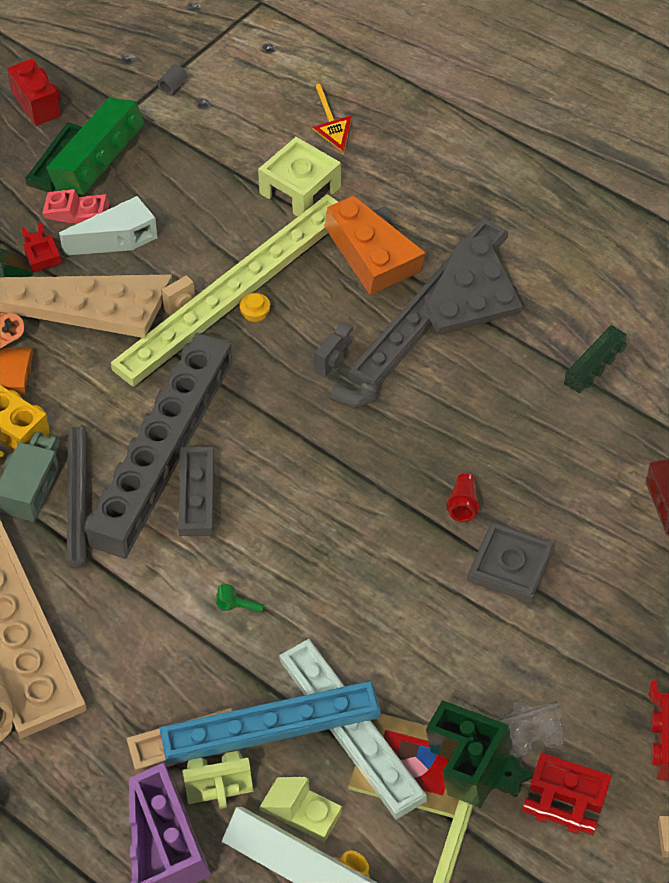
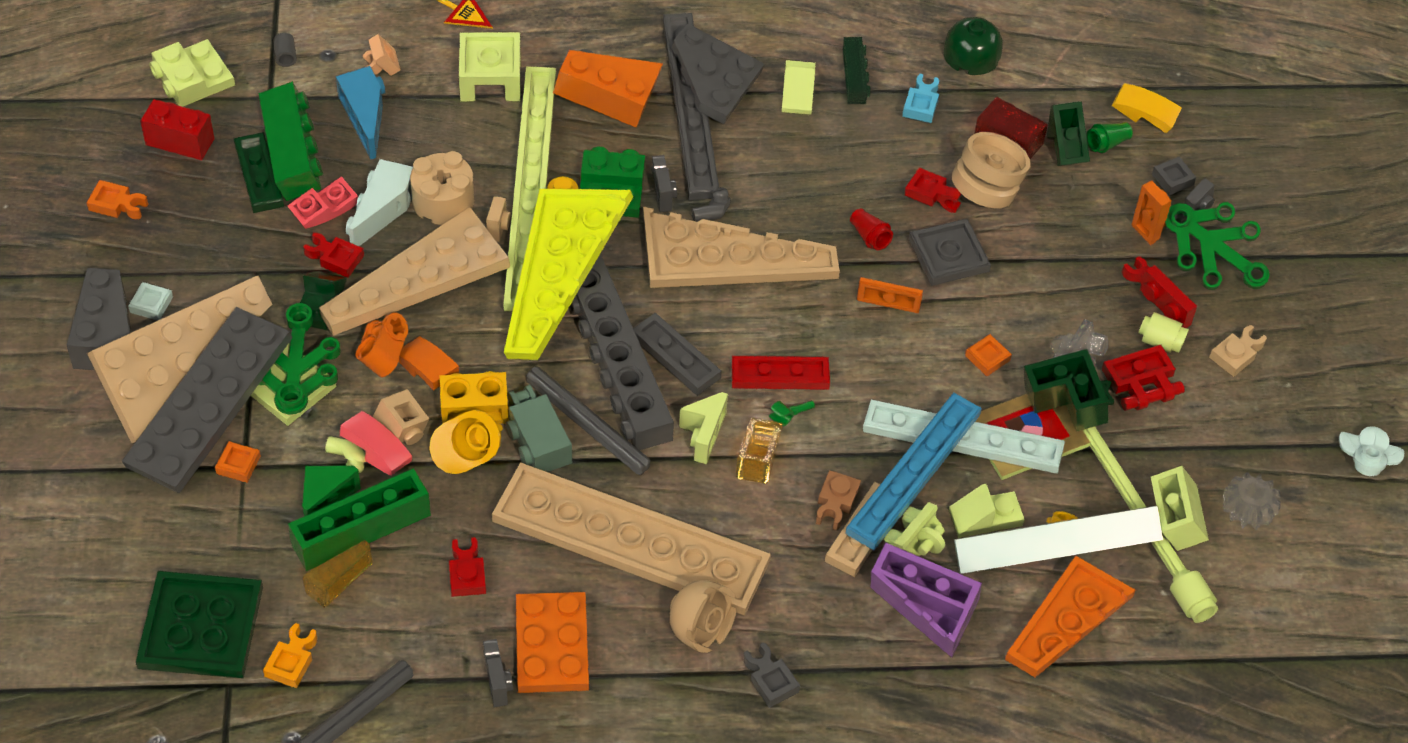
camera: 45 degrees left, 0 degrees up
none -> yellowish green plate [149,39,235,107]
none -> dark azure slope [336,66,385,160]
none -> light nougat tile [363,34,401,76]
none -> tan brick [410,151,474,225]
none -> neon yellow wing [504,189,633,360]
none -> green plate [580,146,645,218]
none -> tan wing [643,207,840,288]
none -> yellowish green slope [679,392,728,464]
none -> red tile [731,356,830,390]
none -> clear yellow slope [736,418,783,484]
none -> yellowish green slope [782,60,815,115]
none -> medium nougat plate [816,470,861,531]
none -> orange slope [857,277,923,313]
none -> medium azure plate [902,74,939,123]
none -> red plate [905,167,962,213]
none -> tan wheel [952,132,1030,209]
none -> orange tile [965,334,1012,376]
none -> yellowish green brick [1138,312,1189,353]

